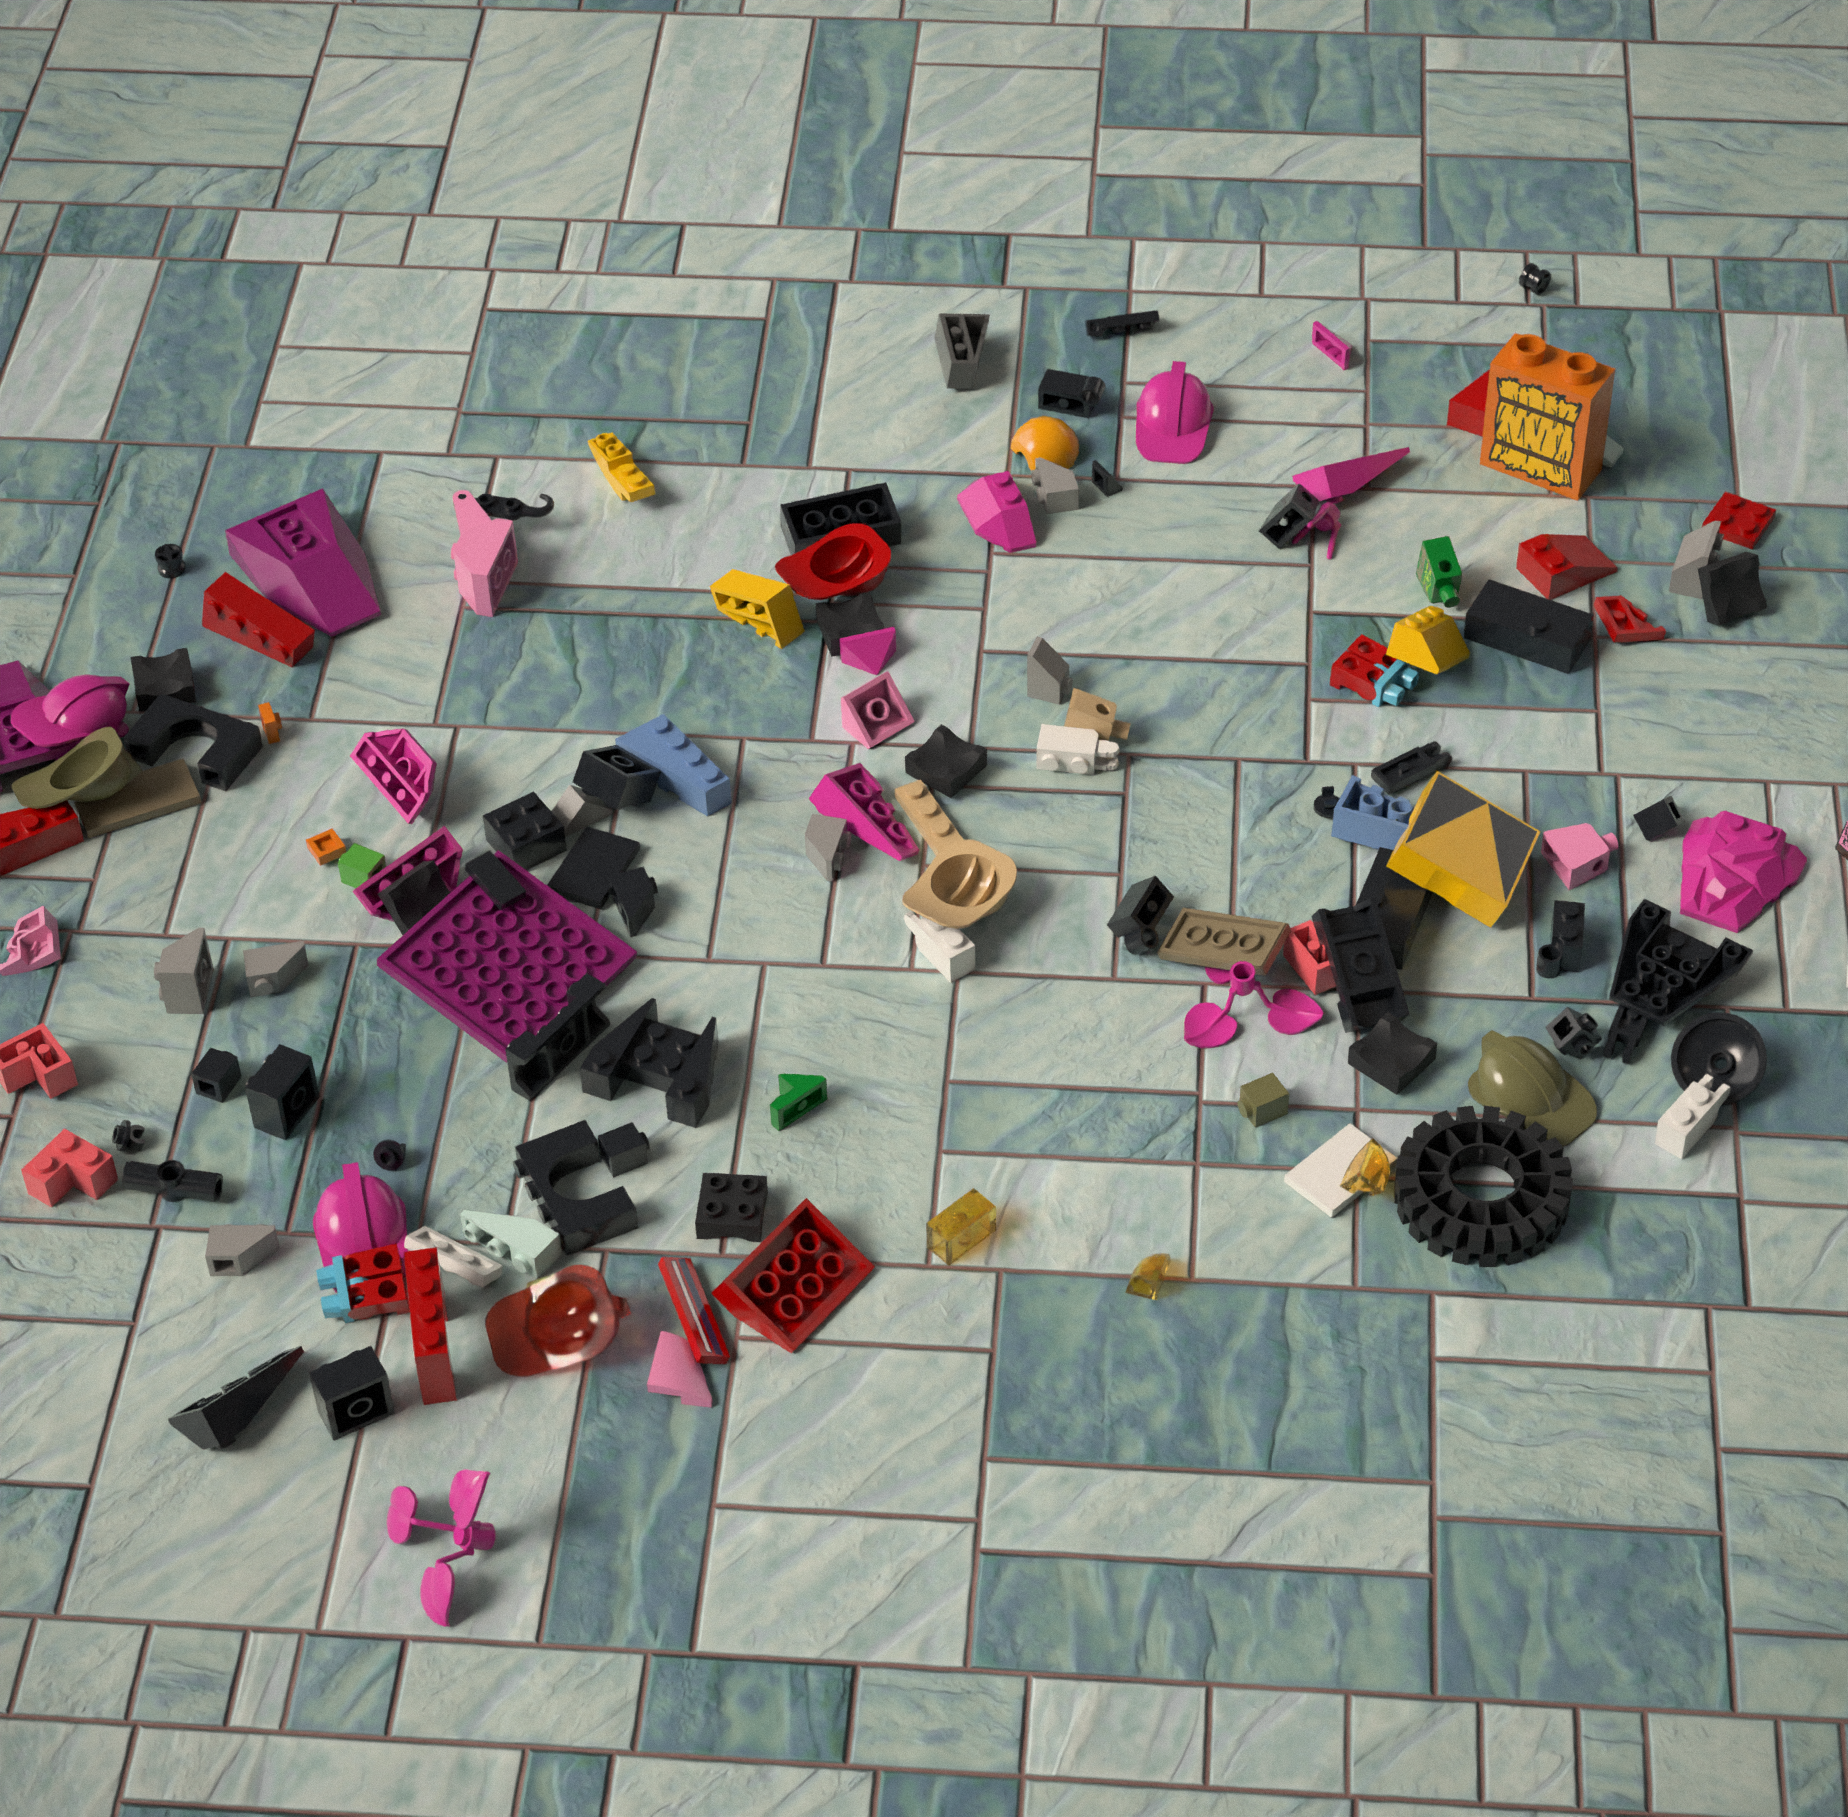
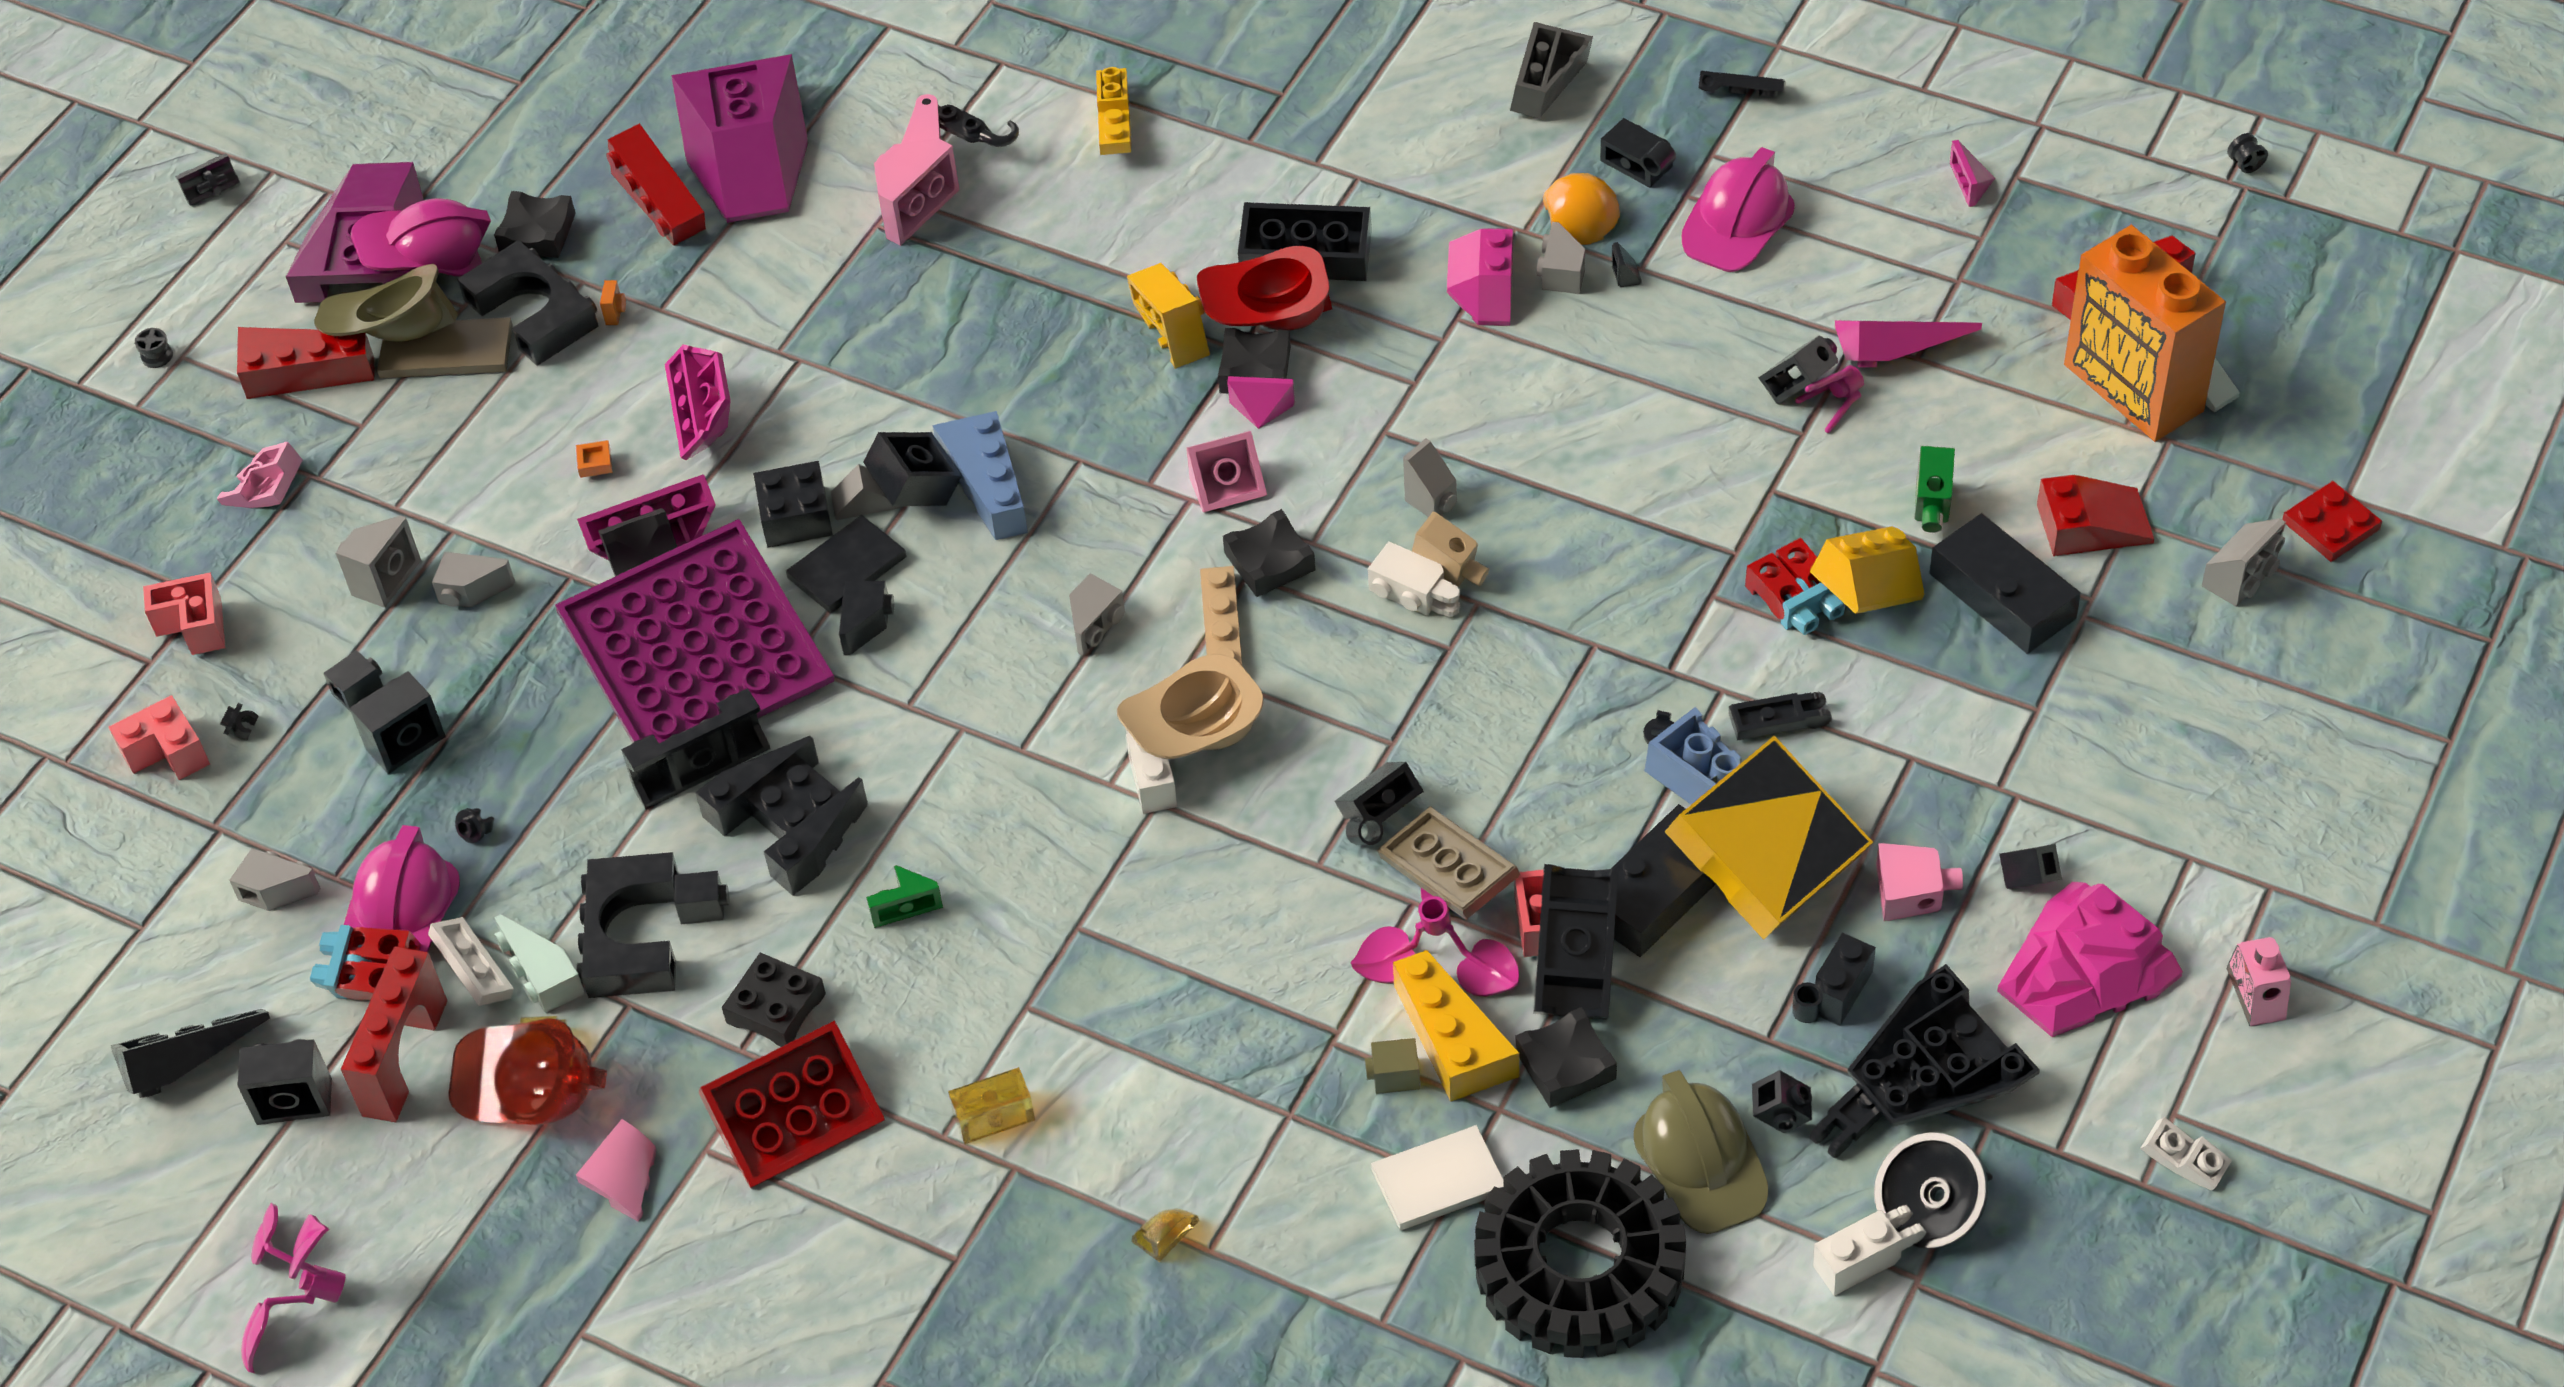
camera: 25 degrees right, 5 degrees up
black piece [122,1160,223,1202] -> none
black wheel [155,544,185,579] -> none
bright green brick [338,843,386,888] -> none
black tile [465,850,526,911] -> none
red tile [658,1256,730,1364] -> none
dark pink wedge [809,763,920,861] -> none
clear yellow brick [1340,1138,1390,1196] -> none
red wing [1593,595,1666,643] -> none
black brick [1698,552,1767,625] -> none
none -> yellow wedge [1393,950,1519,1102]

